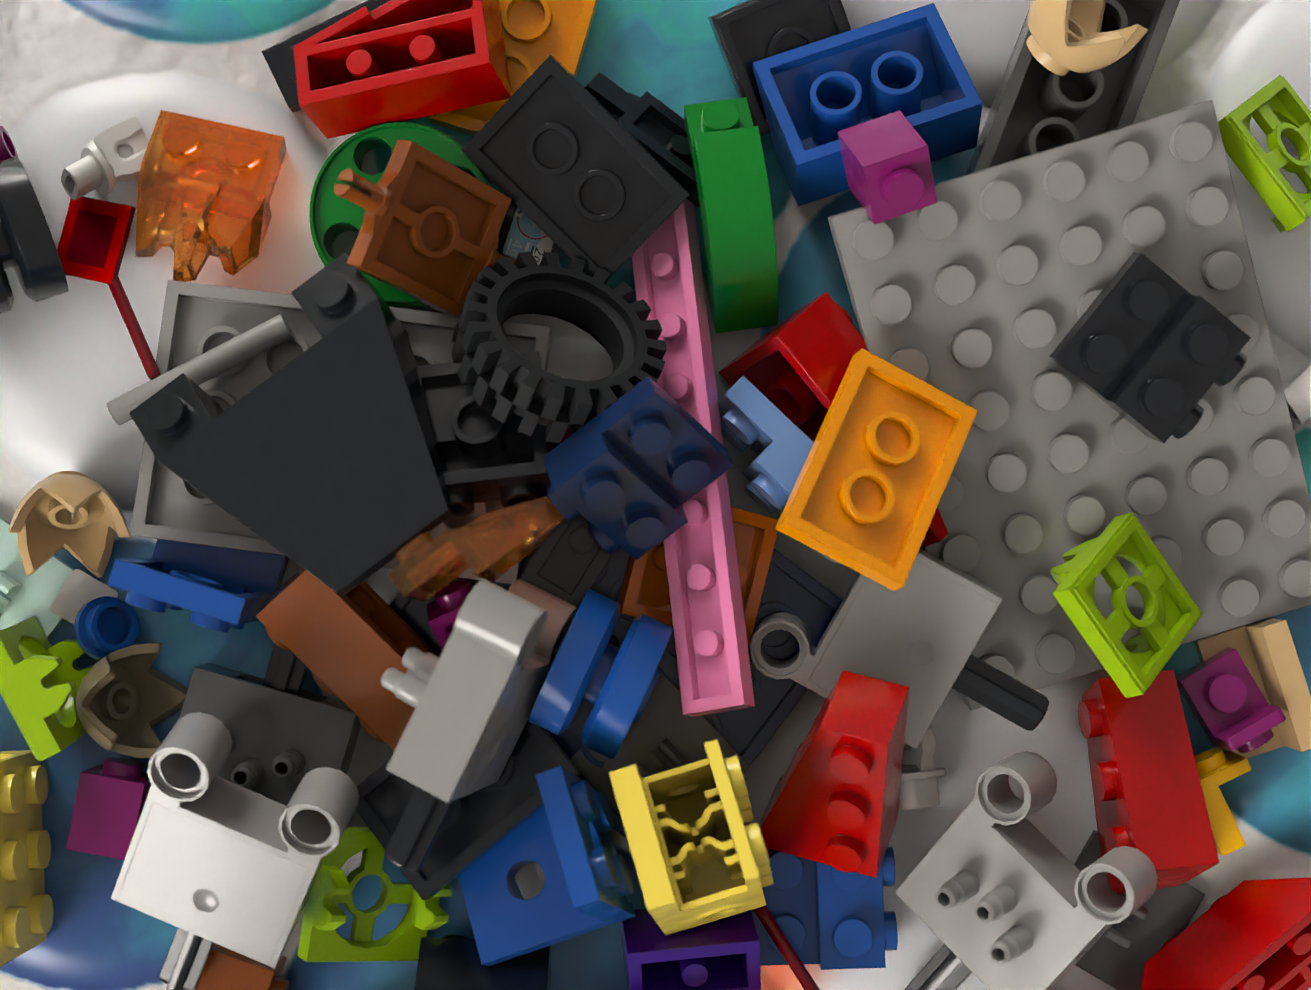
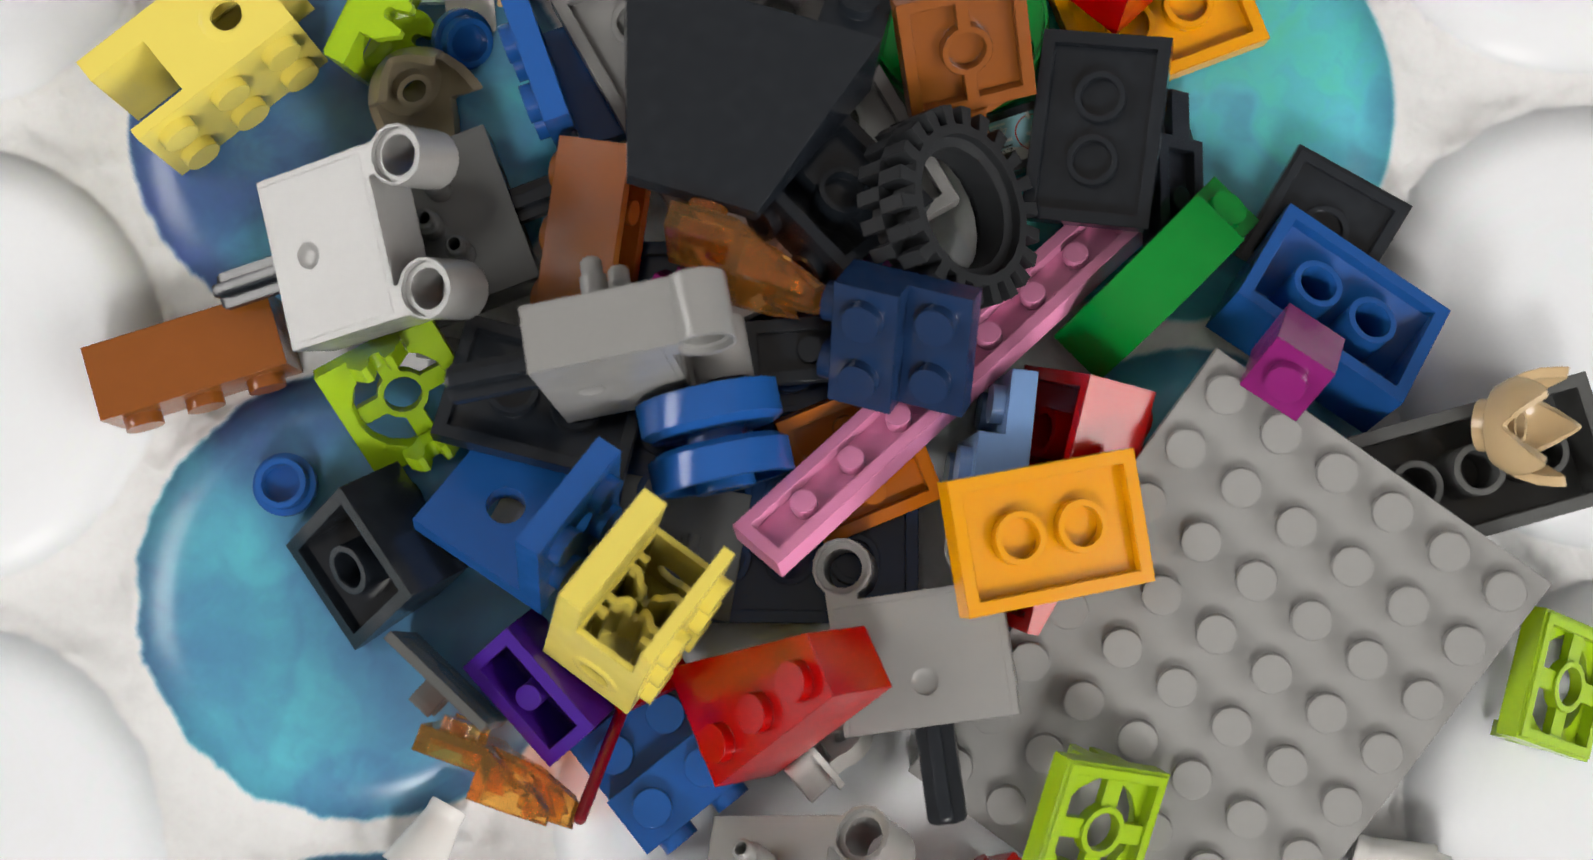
camera: 60 degrees right, 5 degrees down
magenta brick [66,757,152,860] -> none
black plate [1049,252,1251,444] -> none

